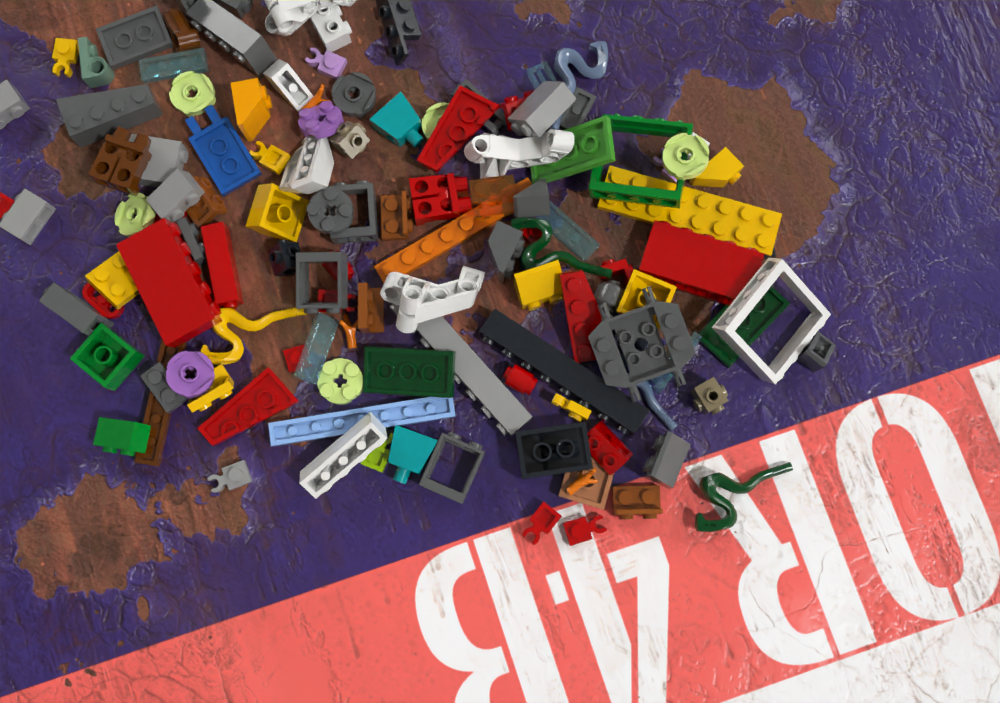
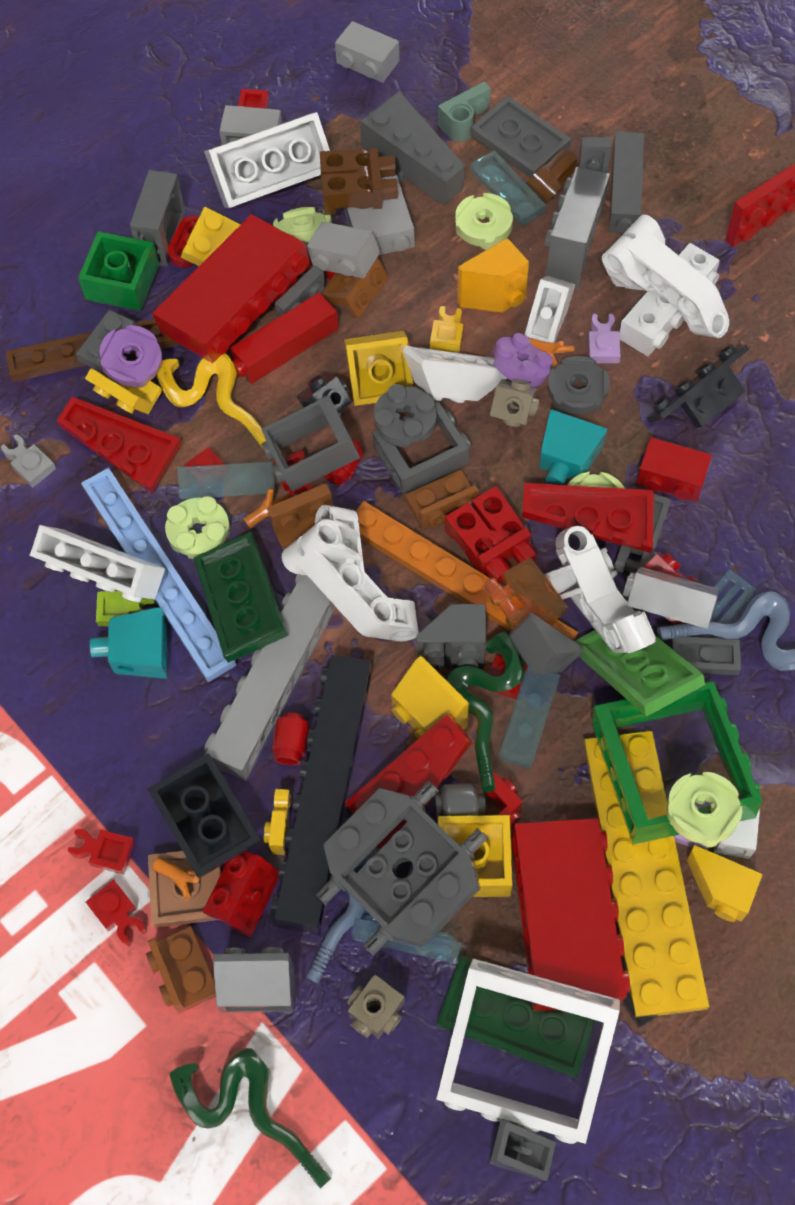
camera: 70 degrees right, 15 degrees down
yellow plate [52,38,79,78] -> none
green brick [93,417,151,456] -> none
blue tile [185,105,262,196] -> none
dark grey window [419,431,485,504] -> none
none -> white brick [204,112,330,208]
none -> red brick [637,437,712,502]

